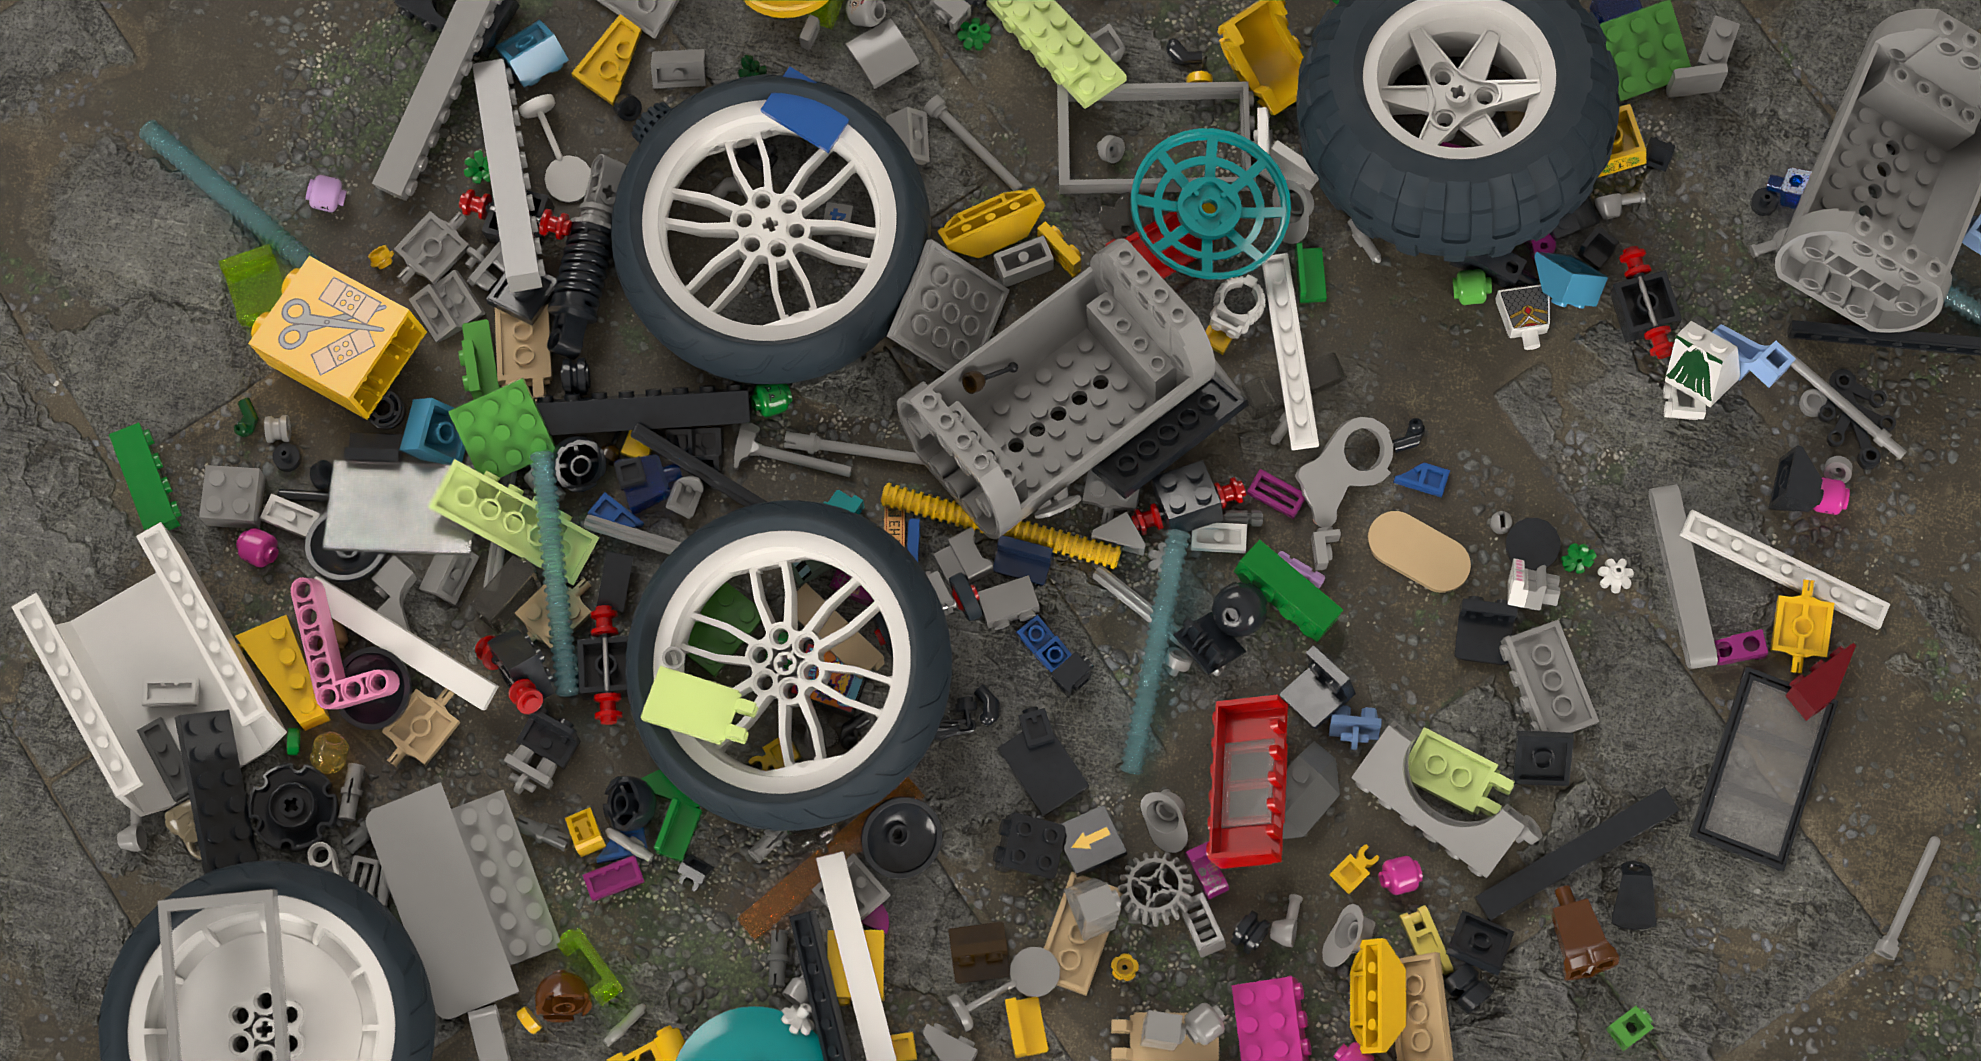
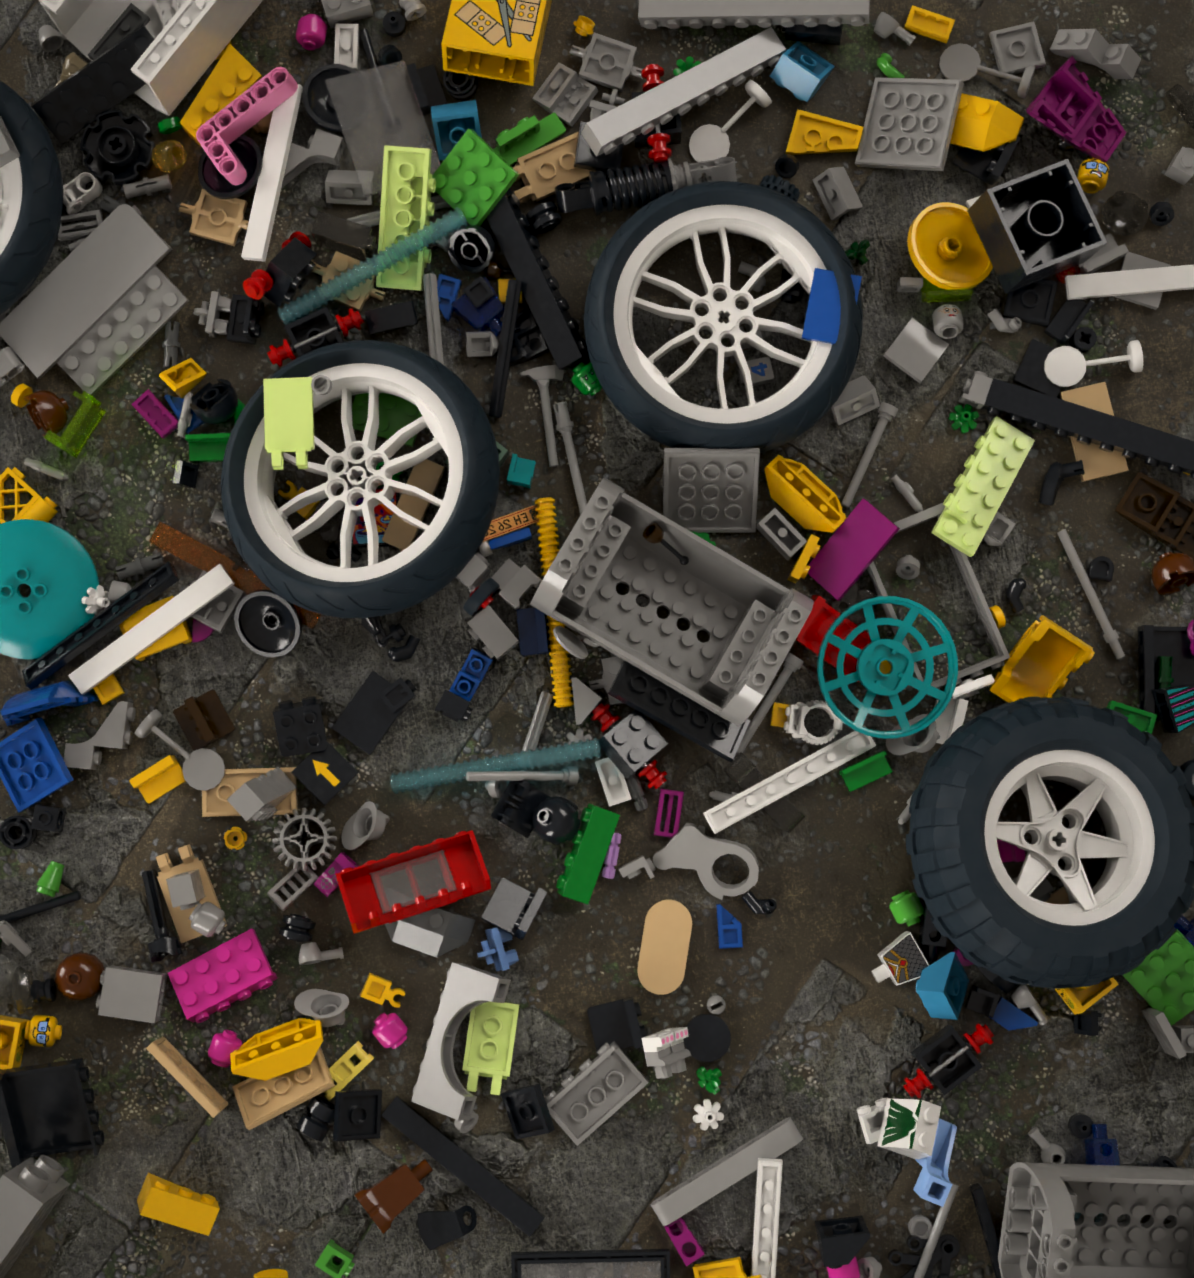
camera: 65 degrees right, 10 degrees up
none -> light grey piece [466,766,579,785]
none -> magenta tile [807,498,900,601]
none -> light grey piece [891,474,923,512]
none -> blue tile [990,997,1038,1031]

